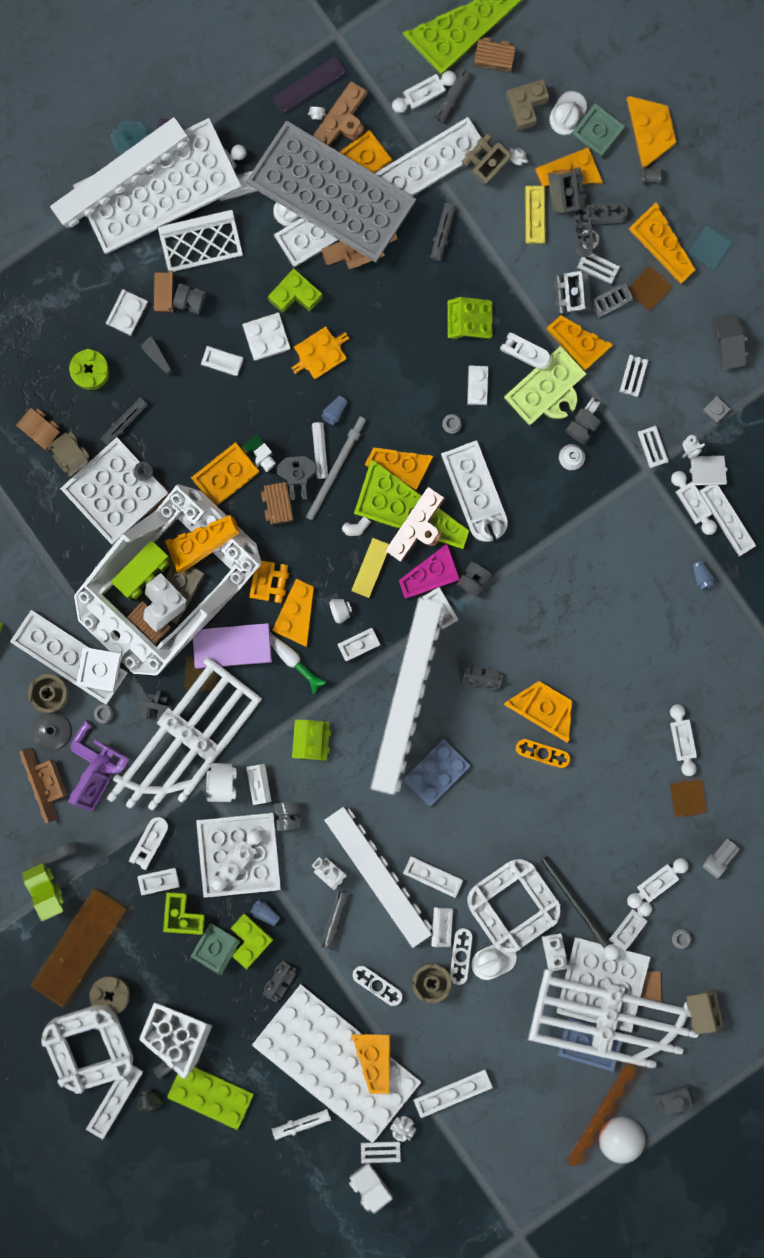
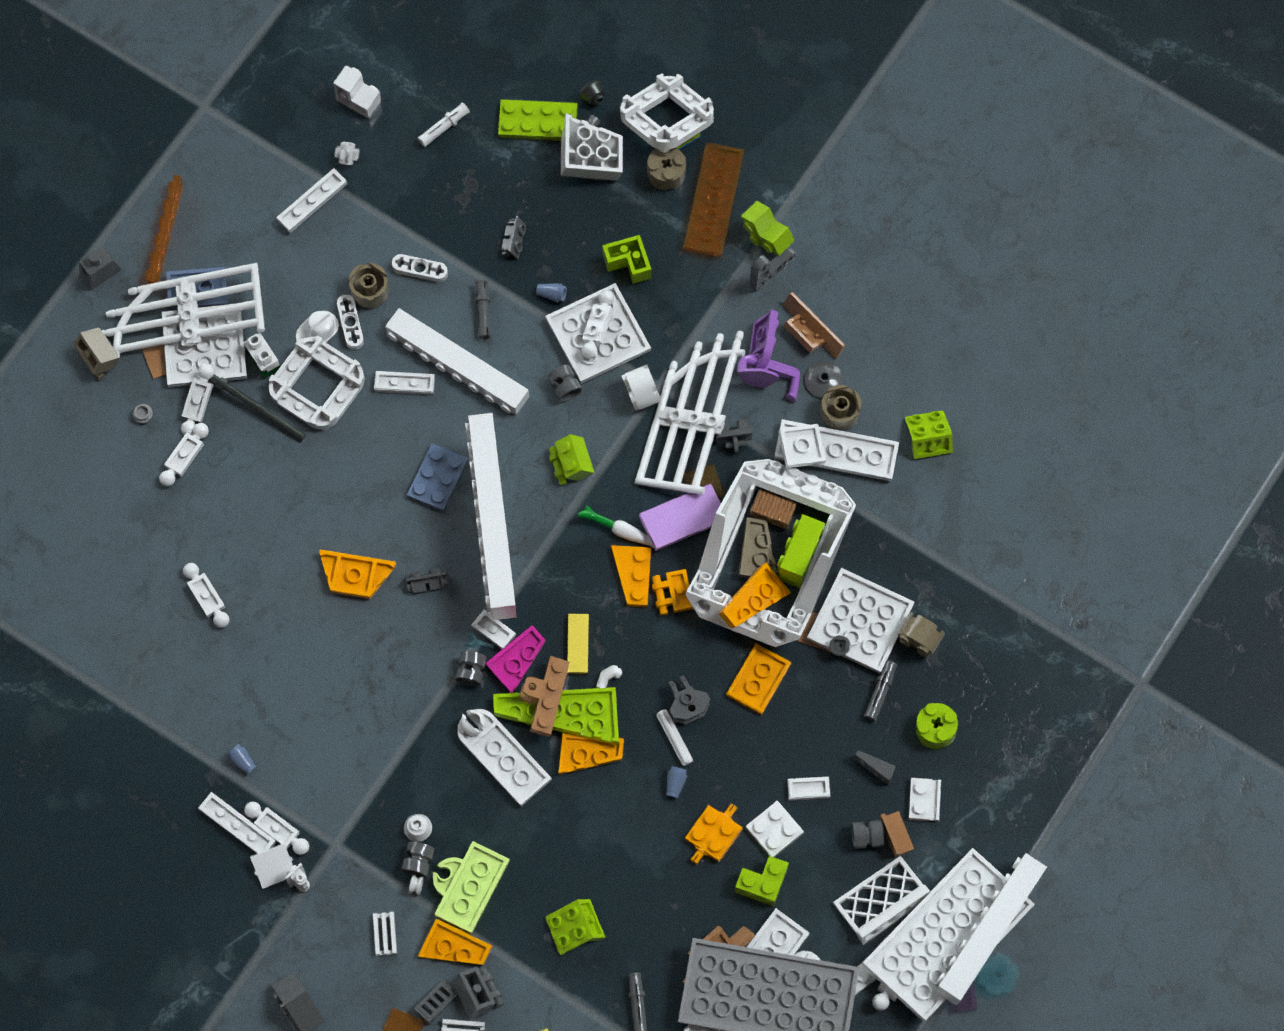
camera: 160 degrees right, 15 degrees down
medium nougat brick [16,408,61,451] -> none
white plate [86,1065,143,1139] -> none
light grey plate [94,704,113,724] -> none
white plate [129,817,168,870] -> none
white plate [137,868,180,895] -> none
white brick [143,573,186,632] -> none
sand green plate [191,923,240,975] -> none
lime brick [231,913,273,969] -> none
white hips [242,434,276,472] -> none
white plate [246,764,271,805] -> none
white plate [252,984,421,1143] -> none
medium nougat brick [261,482,294,525] -> none
light grey bar [306,417,366,521] -> none
white hips [312,857,347,890] -> none
white cone [329,599,352,624] -> none
white plate [338,628,380,662] -> none
light orange wing [351,1034,390,1094] -> none
white tile [361,1141,400,1163] -> none
white plate [431,908,453,947] -> none
light grey plate [442,414,461,434] -> none
white plate [467,366,488,405] -> none
white plate [500,332,551,369] -> none
light orange beam [516,739,570,768] -> none
white piece [599,1116,645,1164] -> none
white tile [637,426,669,468] -> none
clear orange piece [670,779,707,817] -> none
light grey piece [702,839,740,879] -> none
light grey plate [703,396,730,423] -> none

